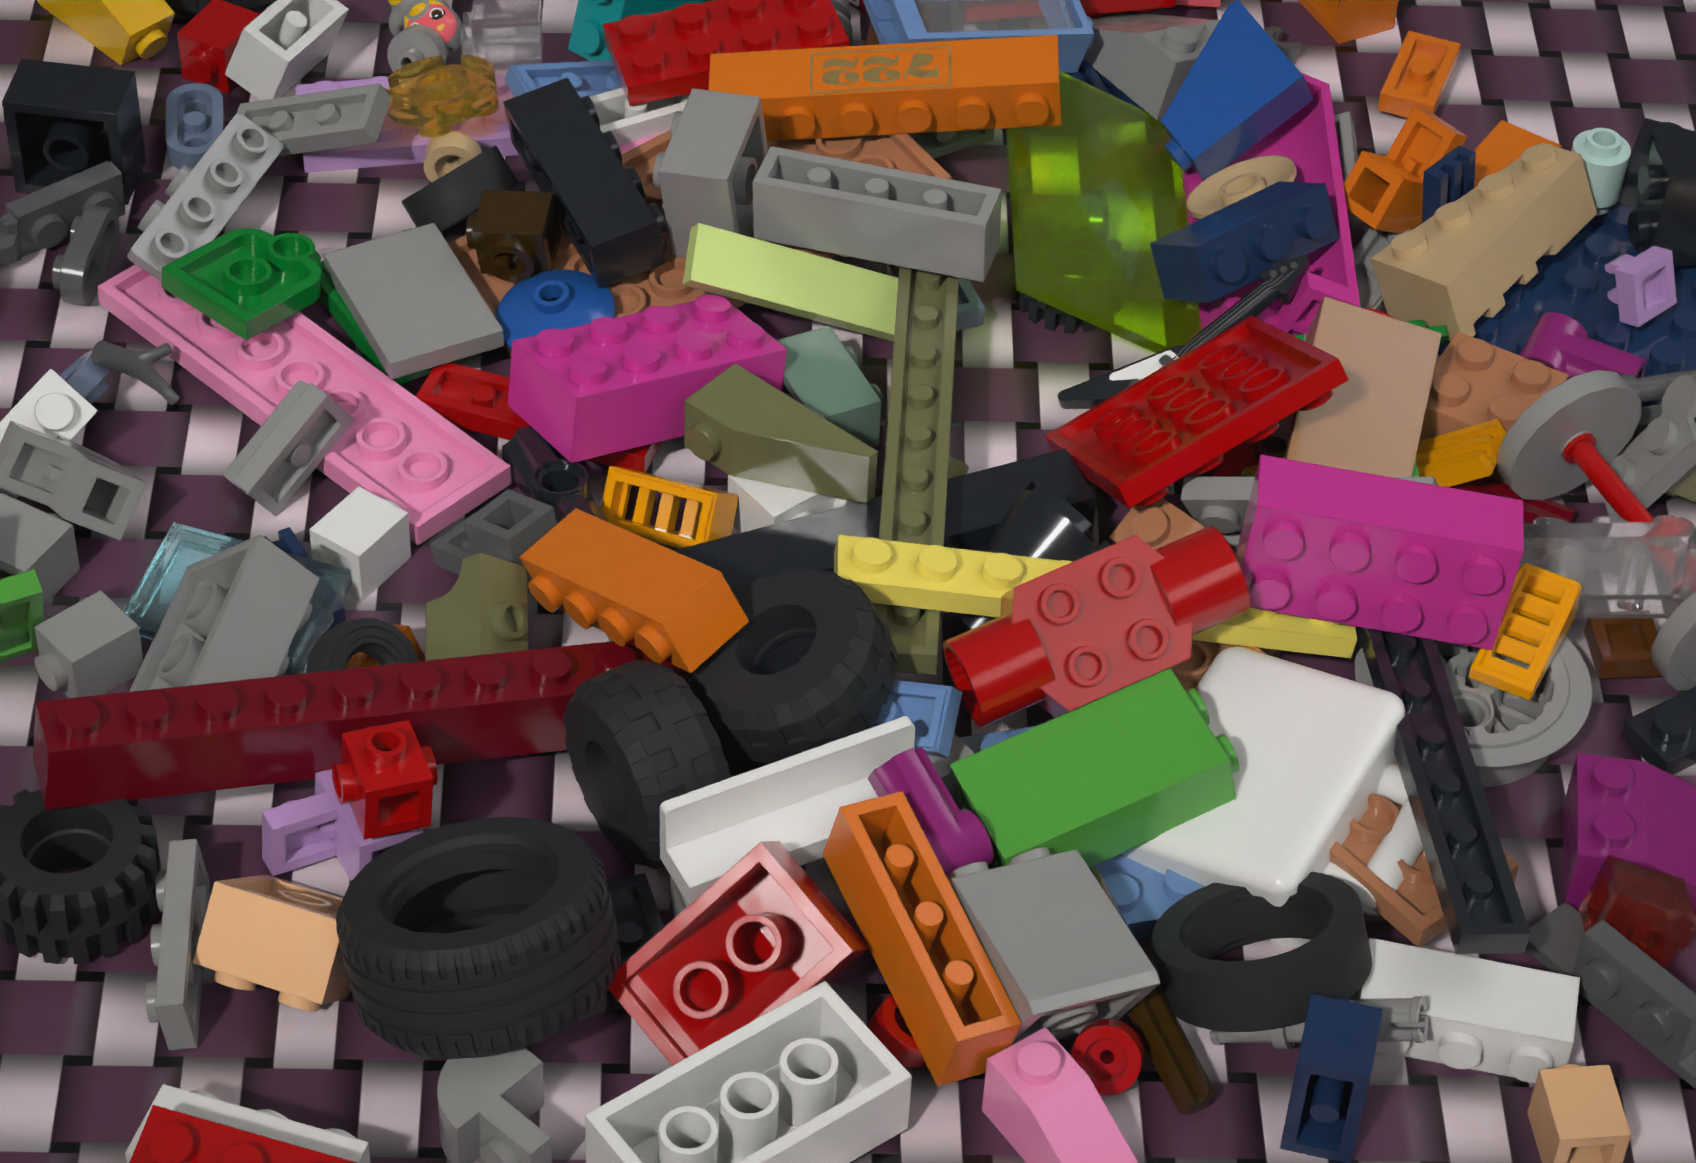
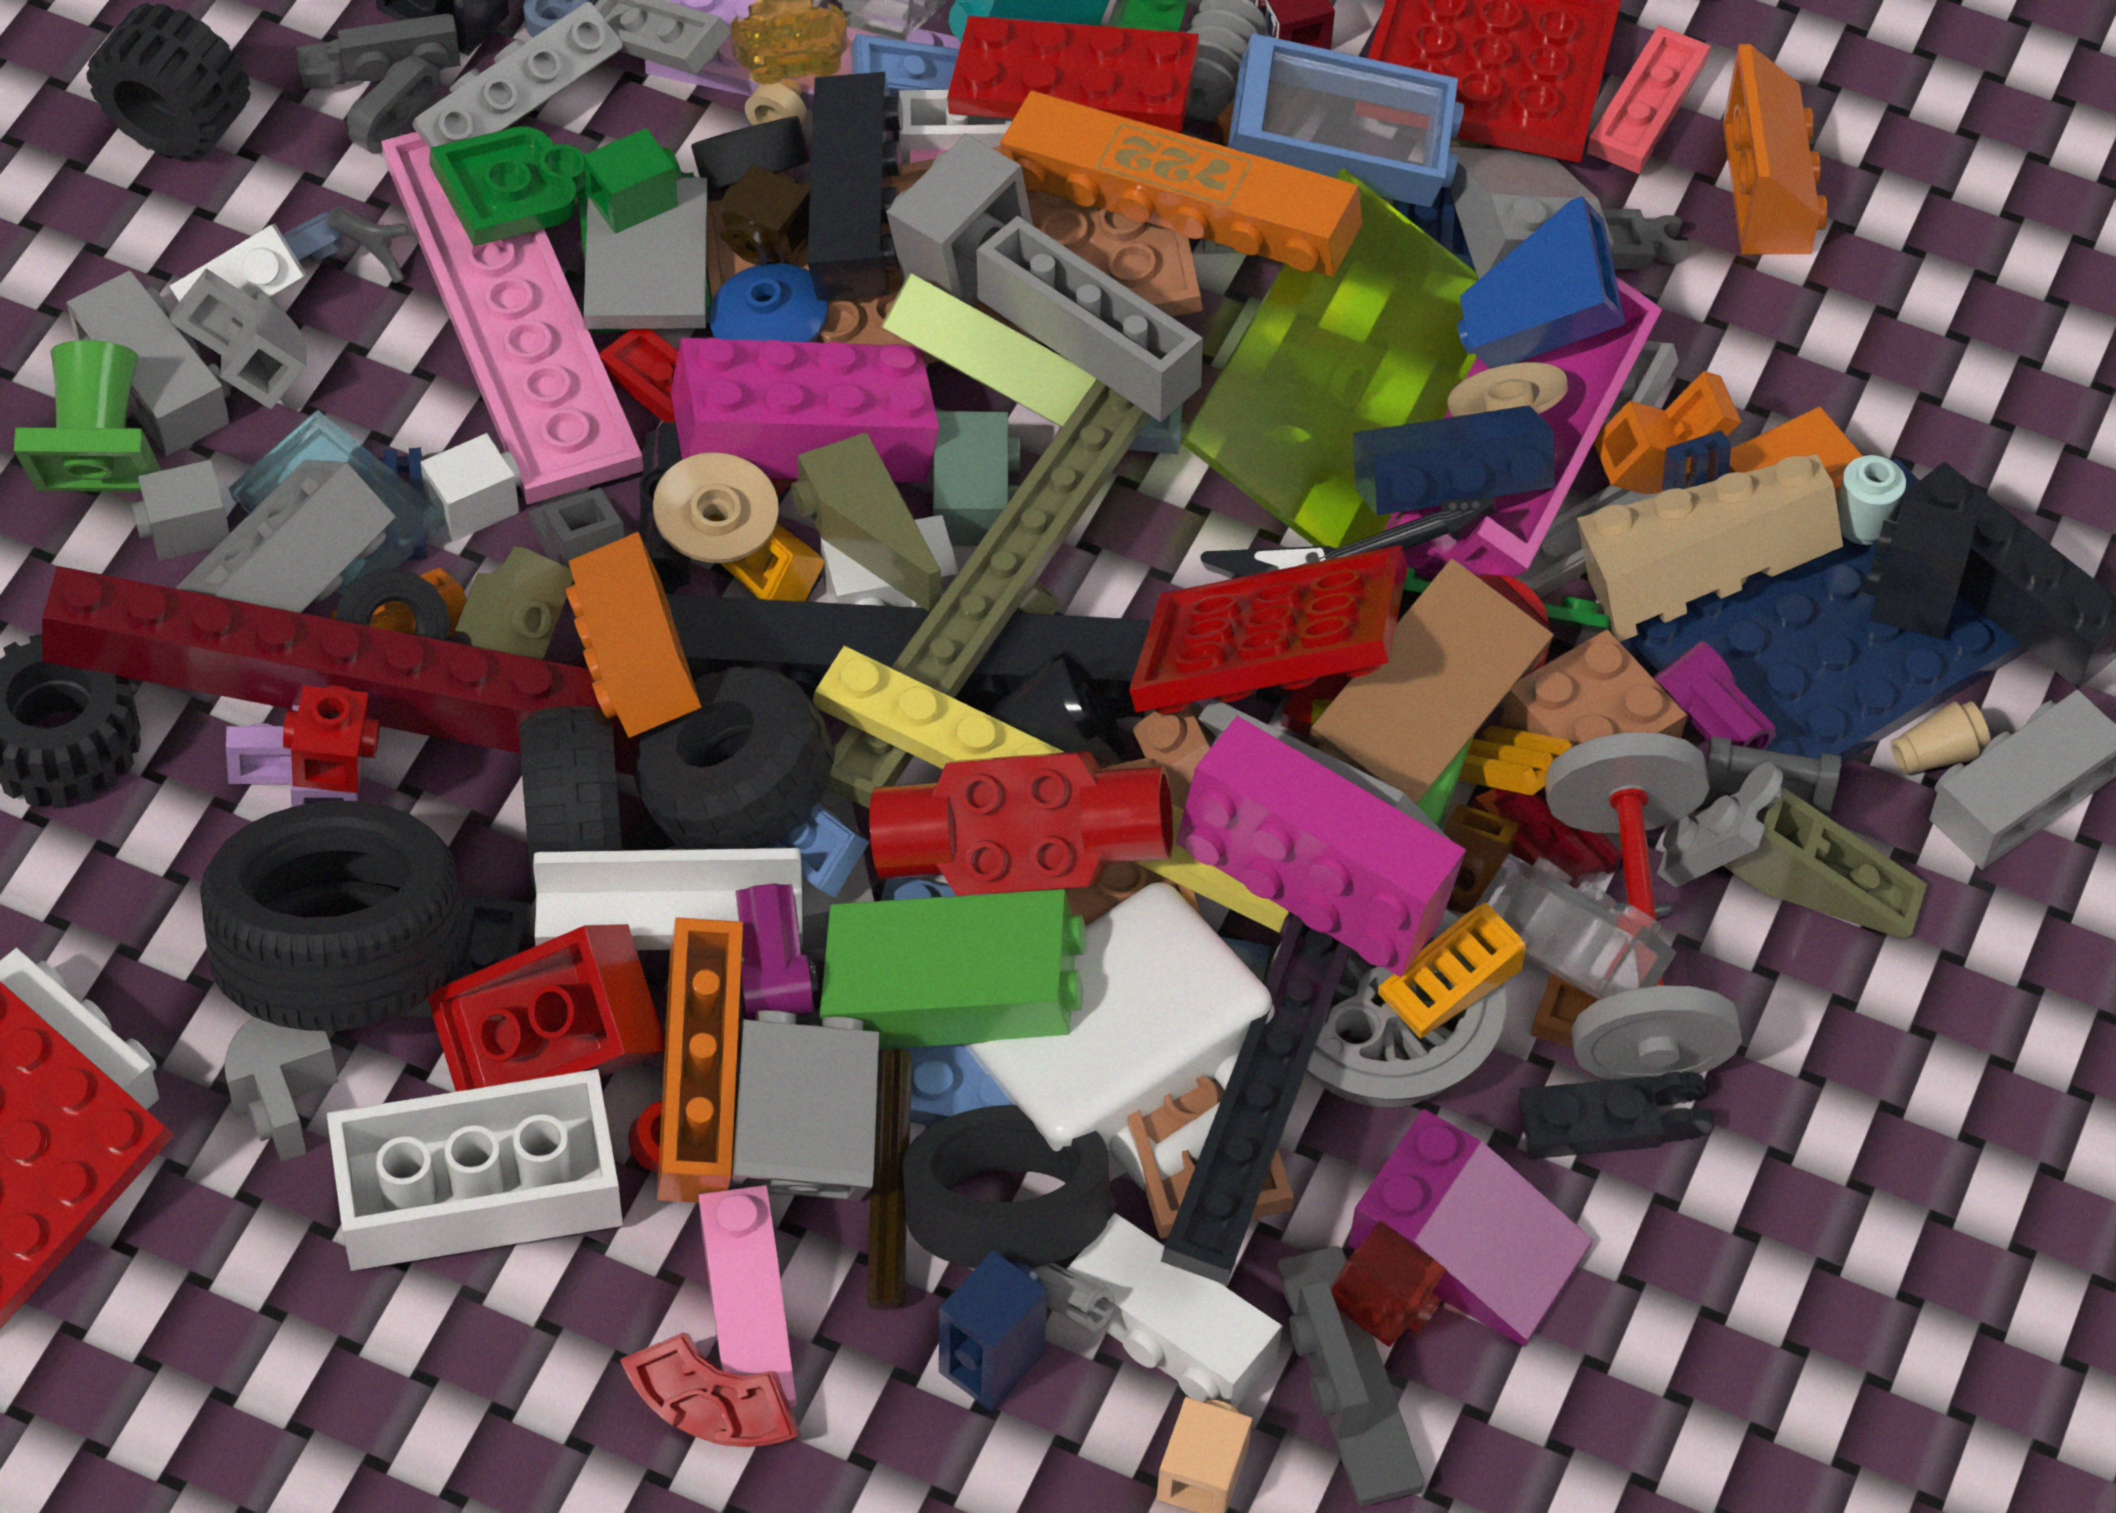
camera: 25 degrees right, 10 degrees up
light grey plate [145,839,210,1050] -> none
light nougat slope [193,874,351,1011] -> none
light grey panel [224,381,354,516] -> none
red tile [1070,1019,1144,1096] -> none
orange plate [1377,31,1461,119] -> none
lavender tile [1605,246,1677,327] -> none
none -> green brick [583,128,681,234]
none -> tan dish [653,452,779,563]

